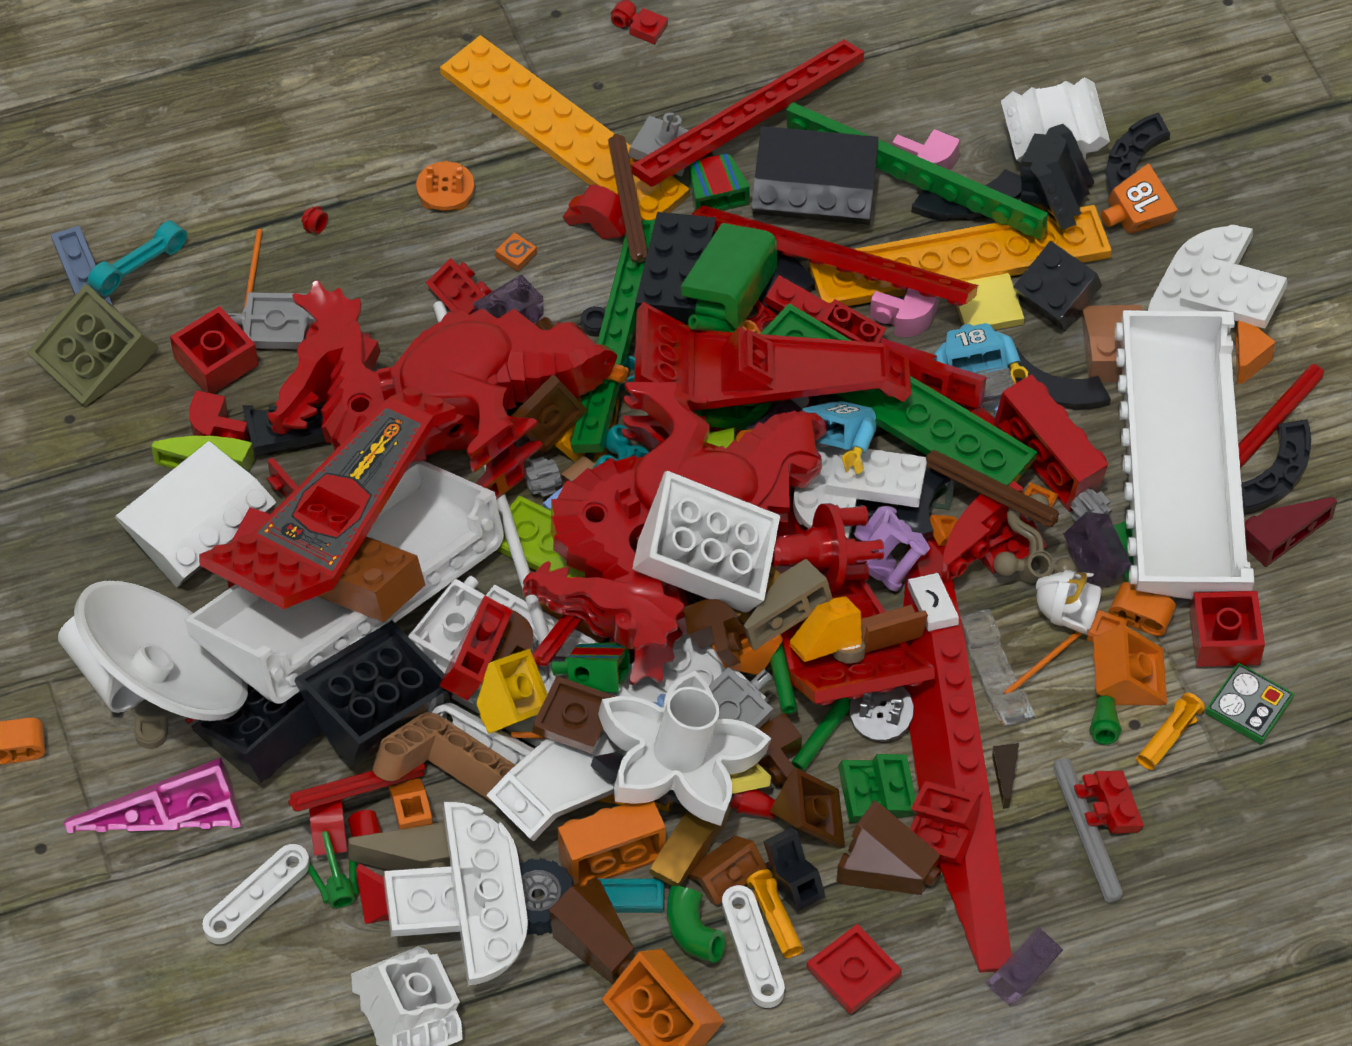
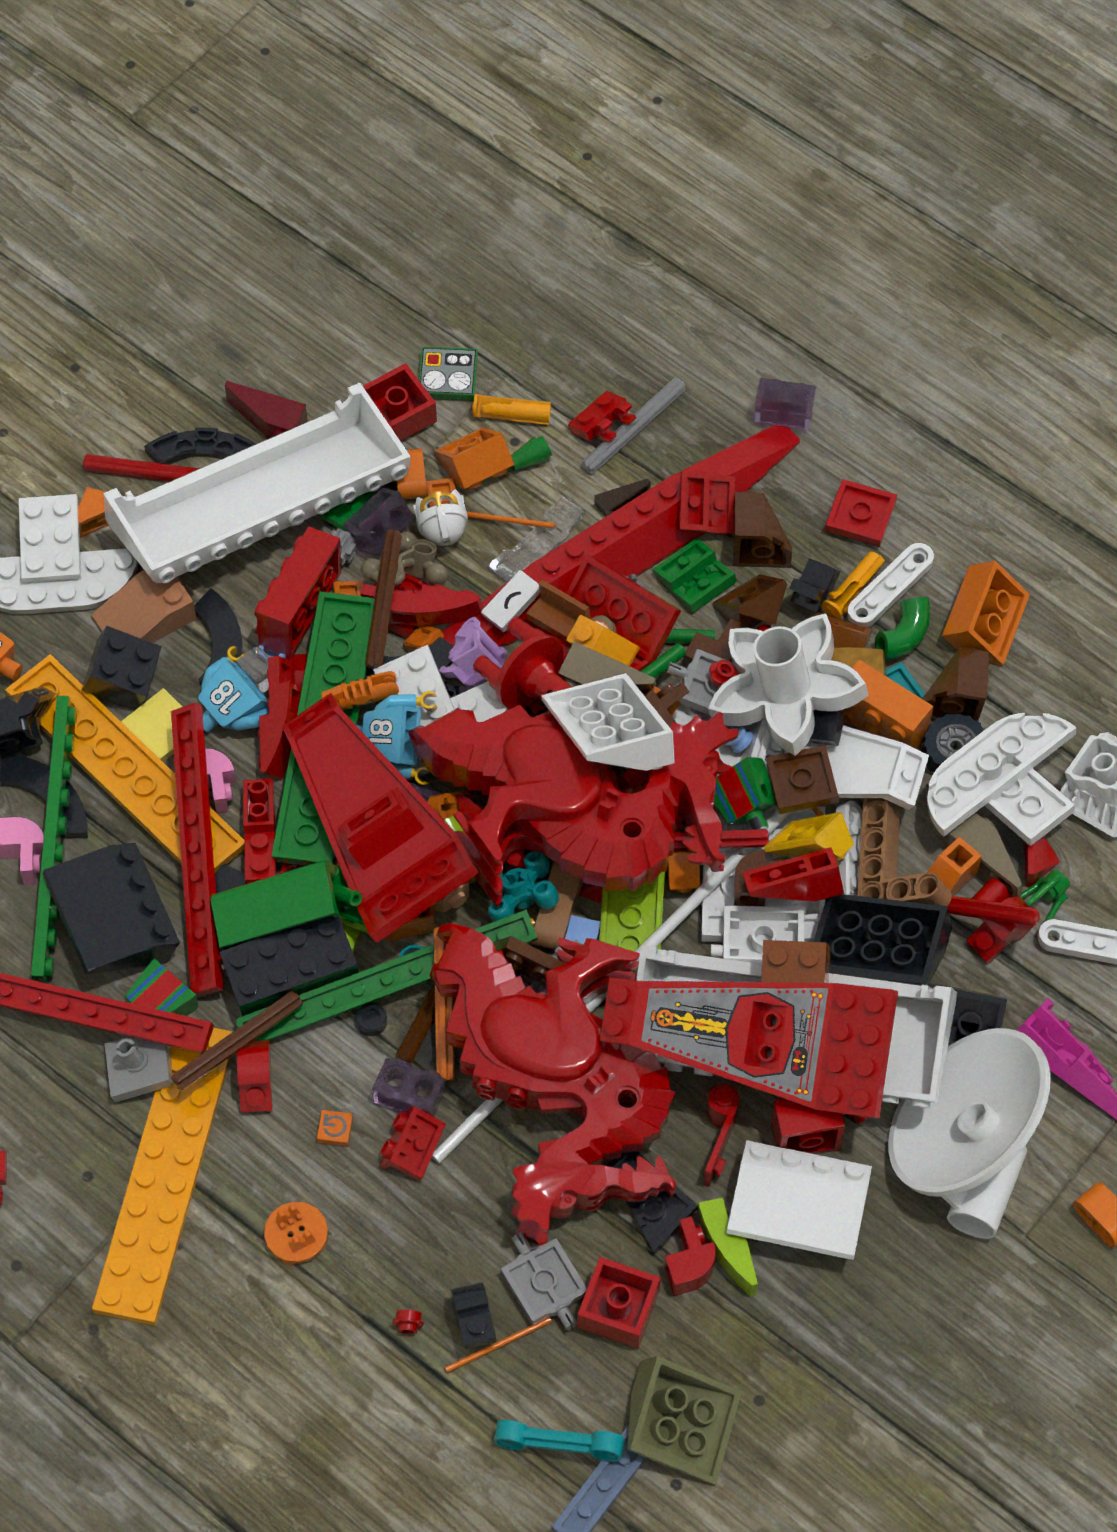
camera: 120 degrees left, 5 degrees up
none -> orange hinge [321,671,399,710]
none -> black brick [450,1282,497,1349]
none -> red plate [709,660,738,688]

